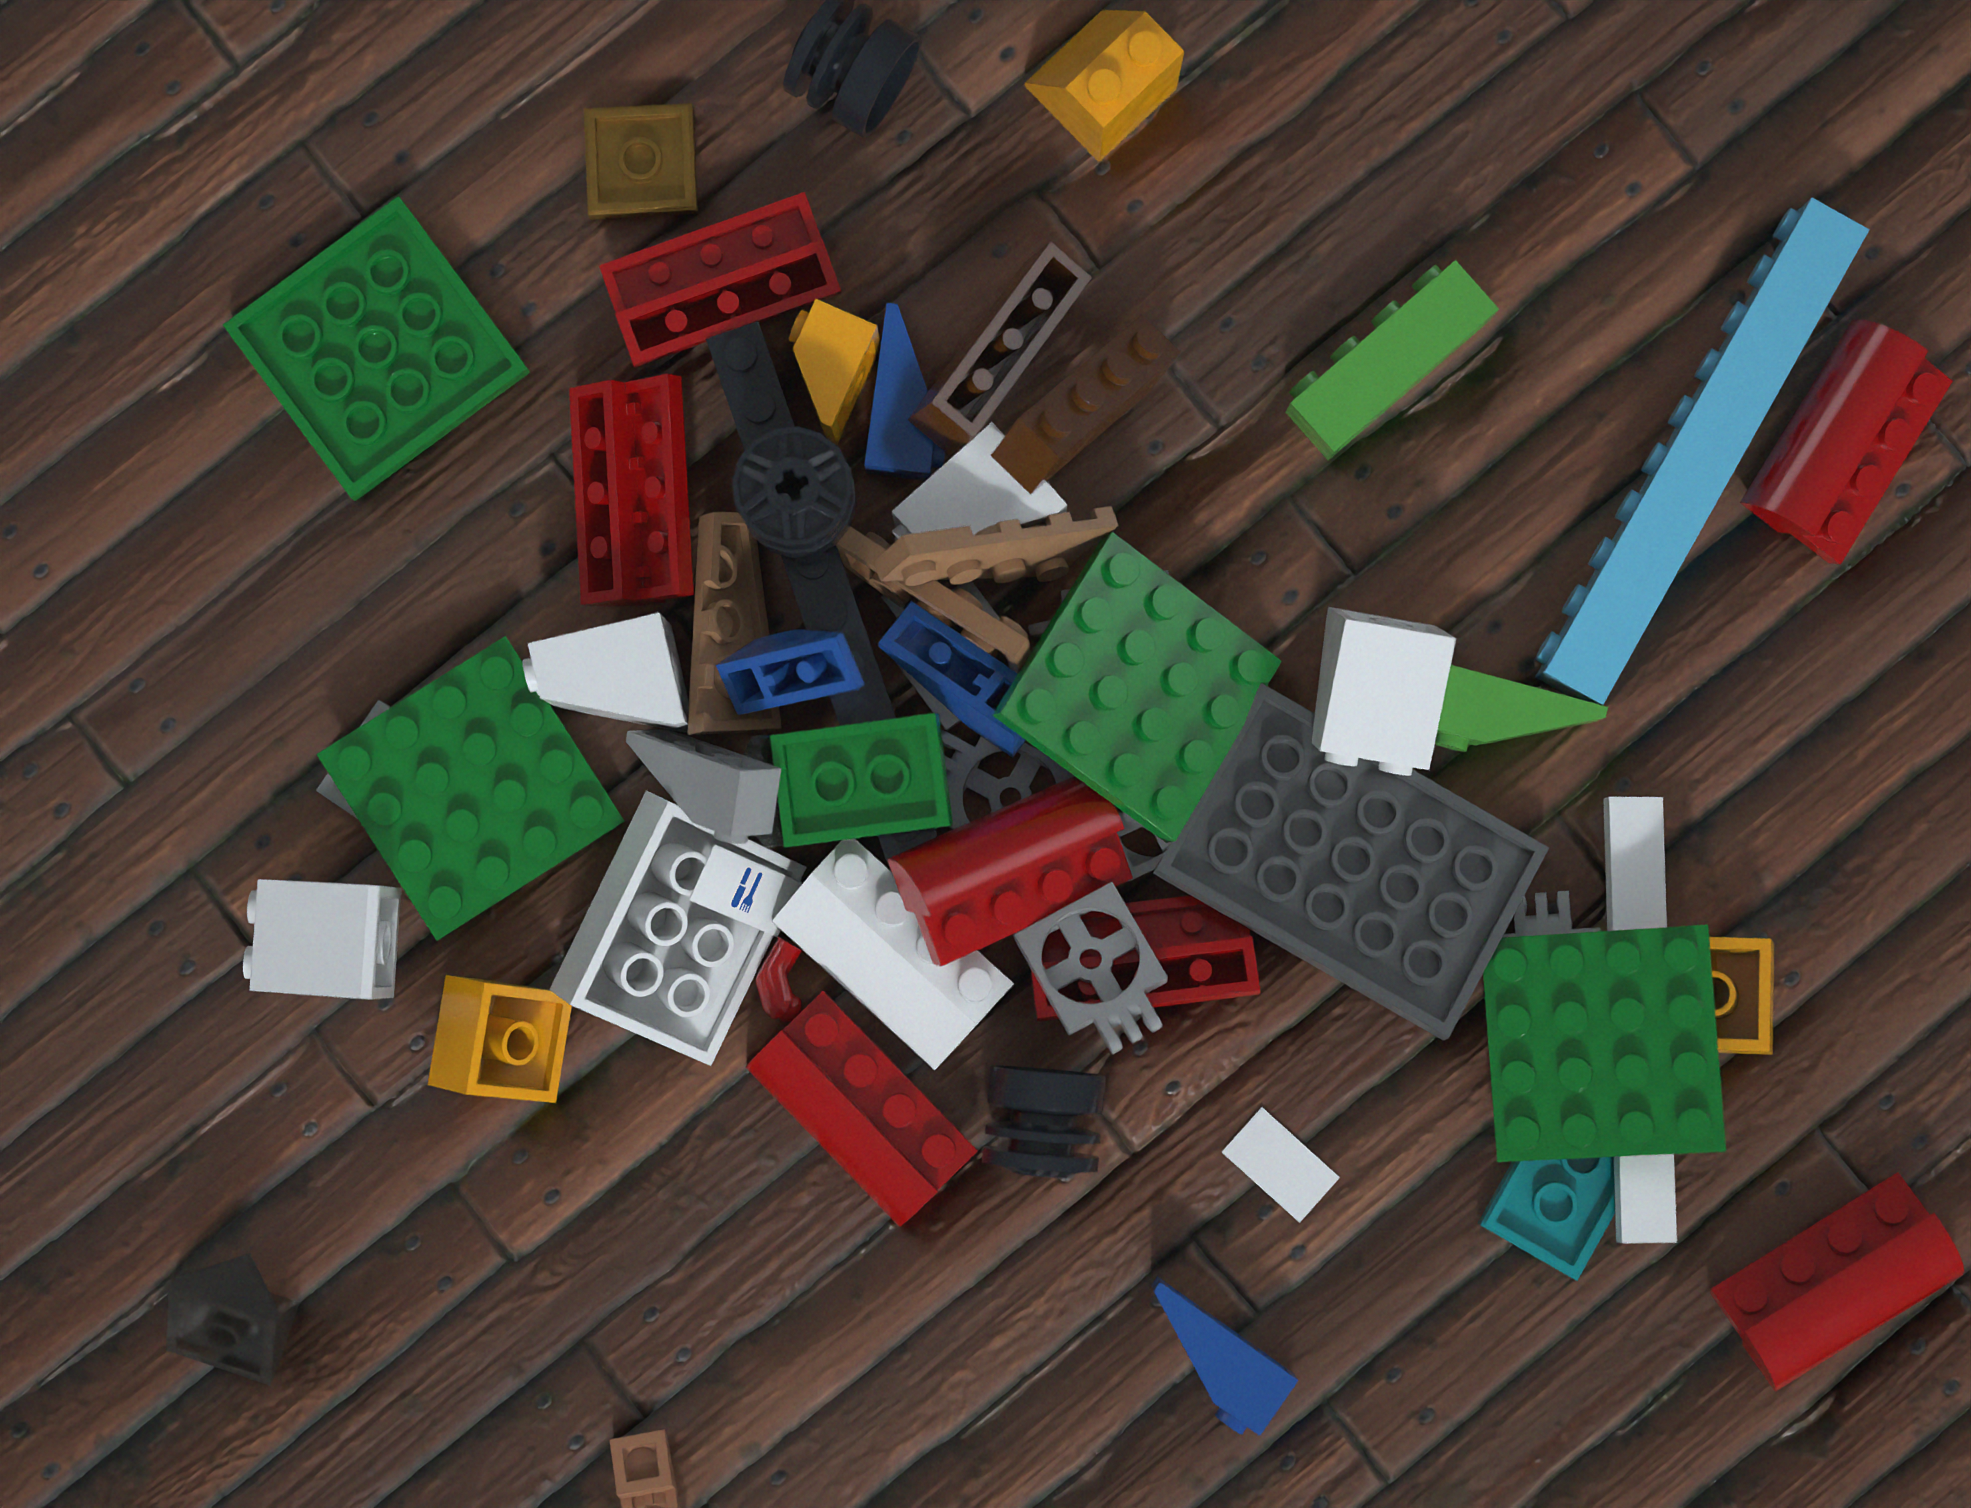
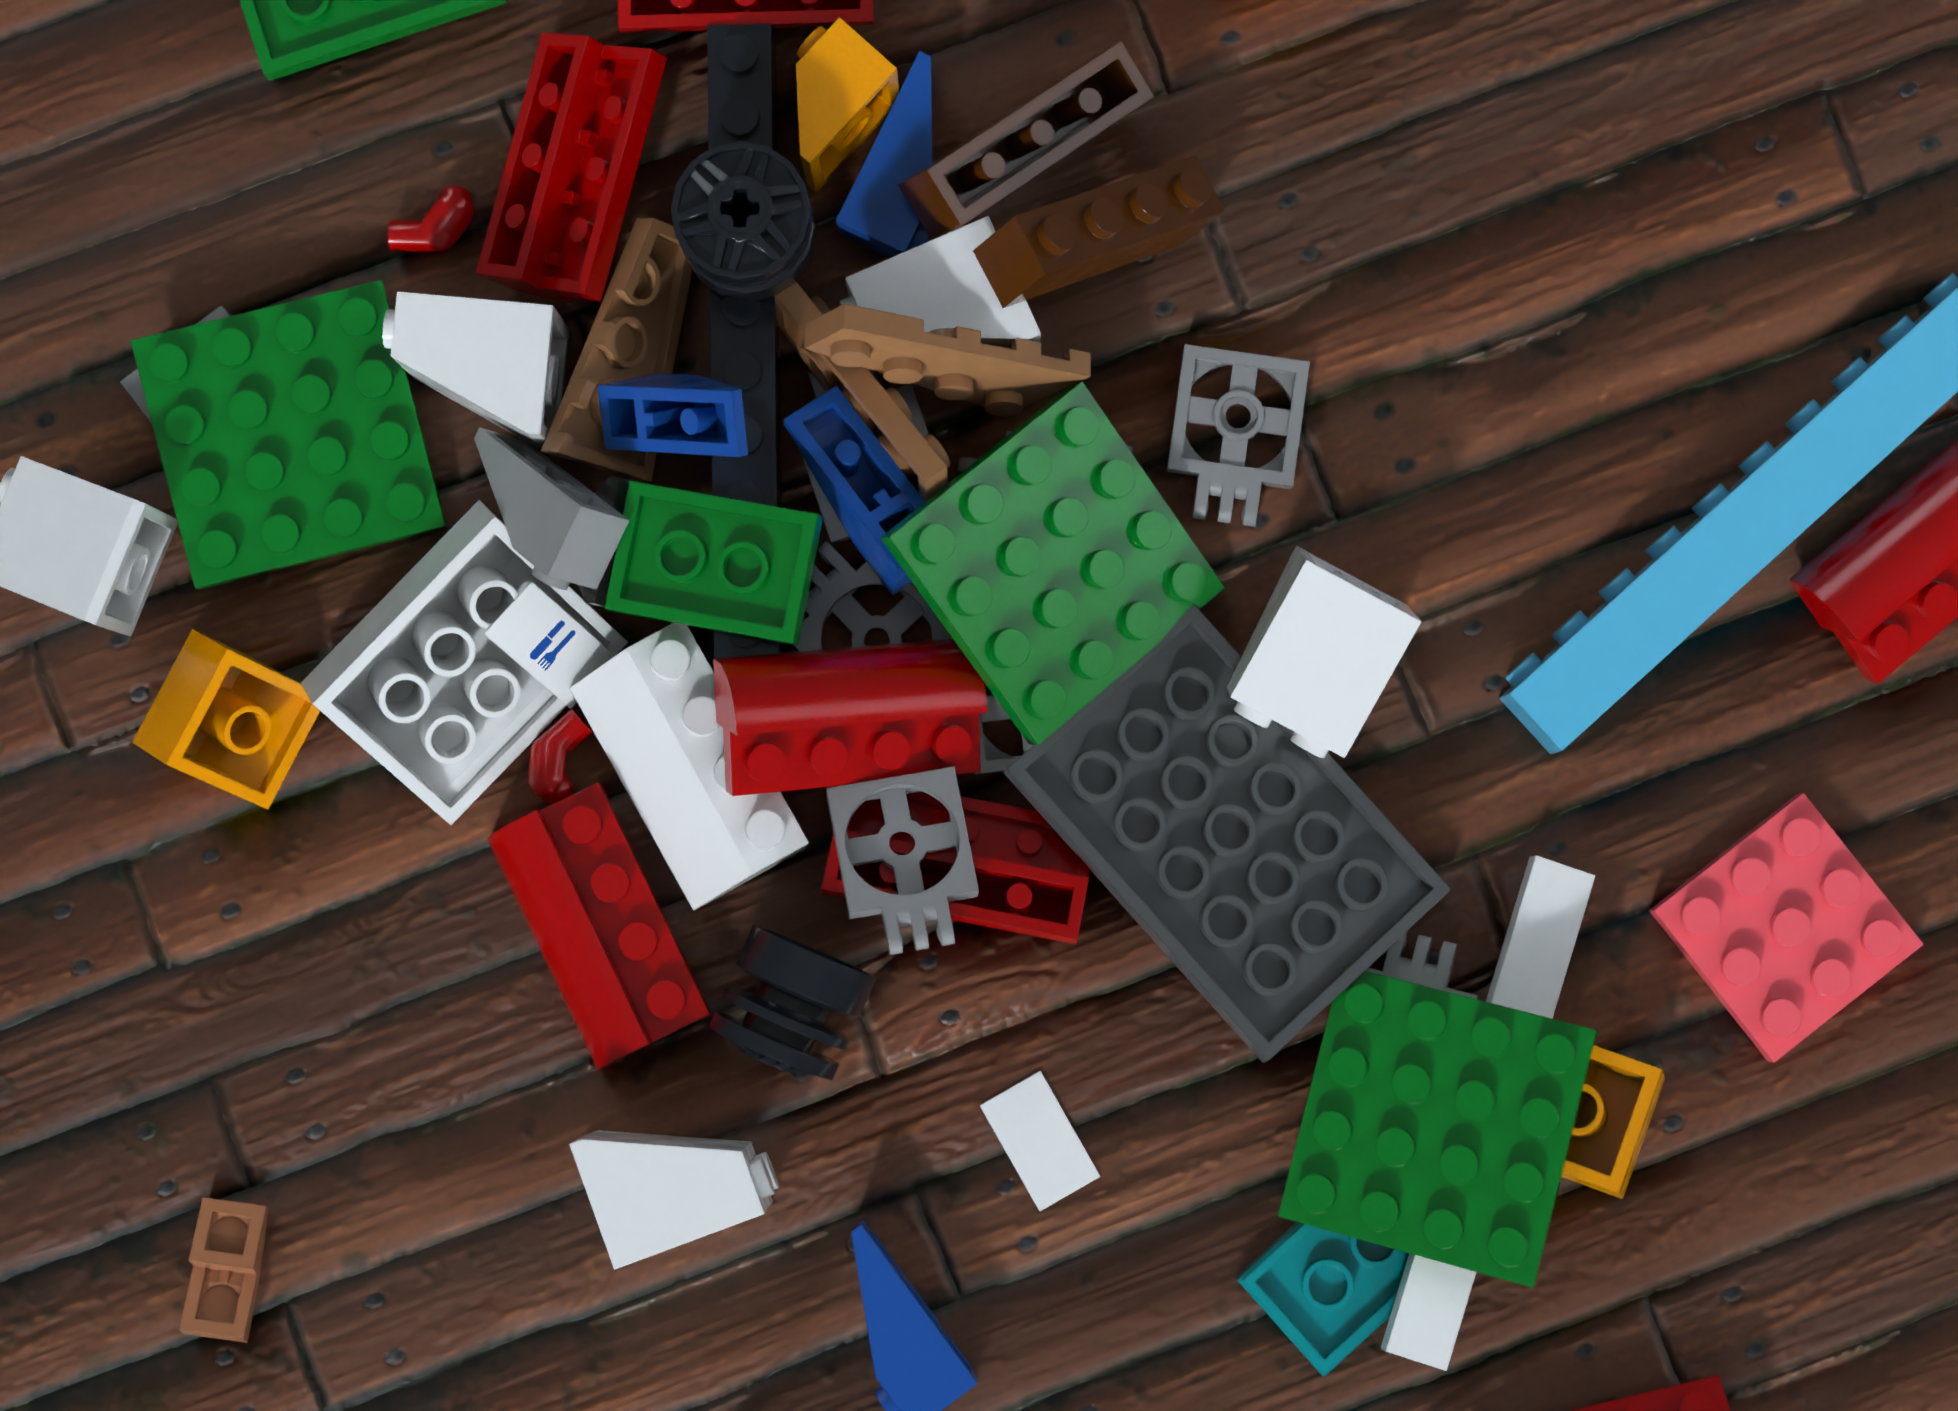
camera: 15 degrees right, 0 degrees up
bright green brick [1285,260,1499,461] -> none
bright green slope [1435,665,1608,752] -> none
none -> red arm [388,185,474,252]
none -> white slope [569,1130,779,1270]
none -> light grey piece [1166,344,1310,527]
none -> coral plate [1649,793,1924,1063]

